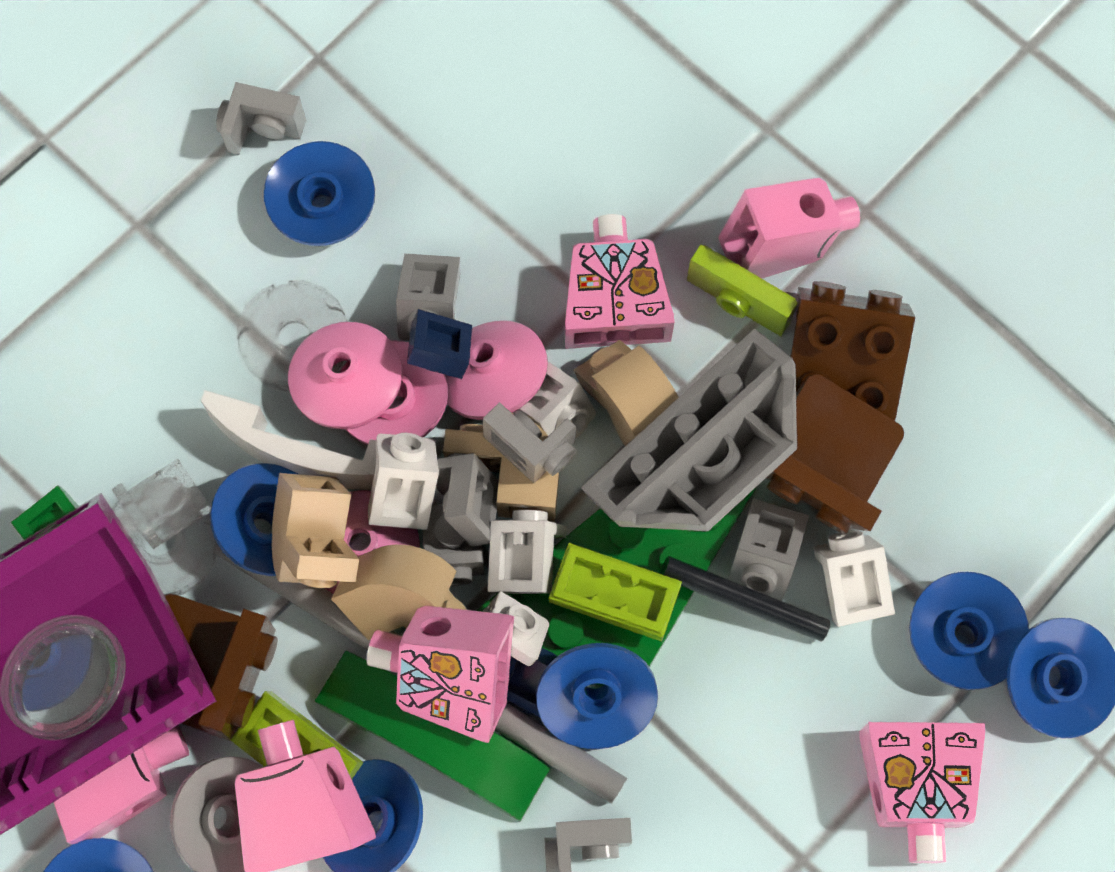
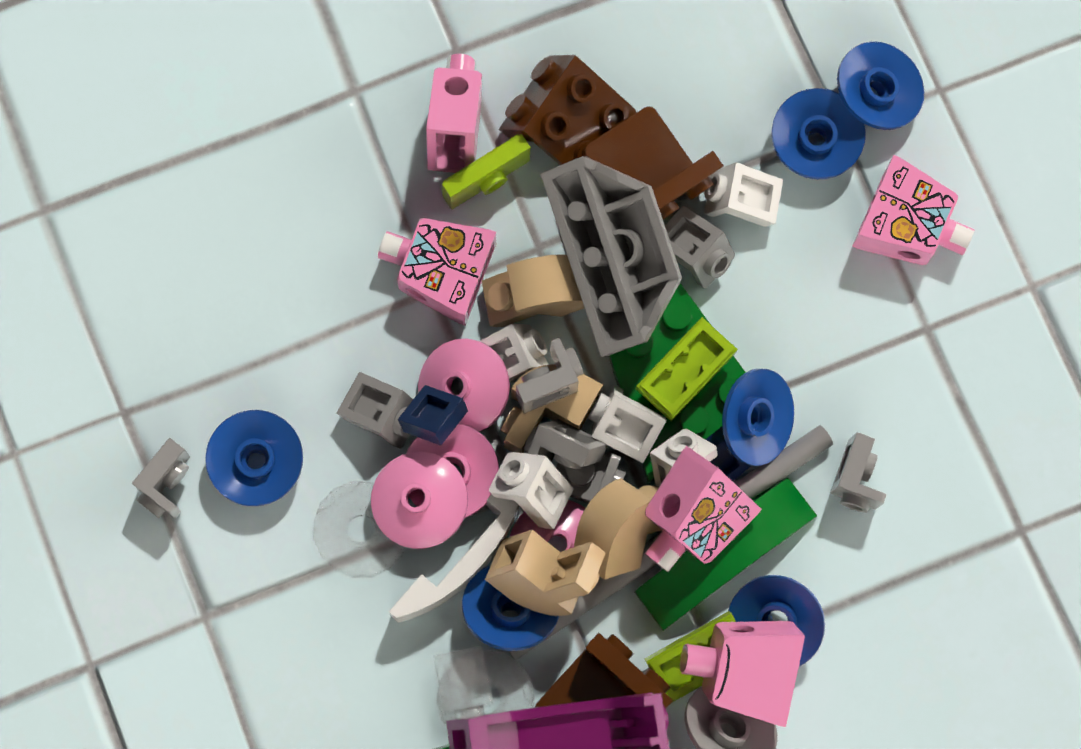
camera: 70 degrees left, 5 degrees up
black bar [660,556,830,642] -> none

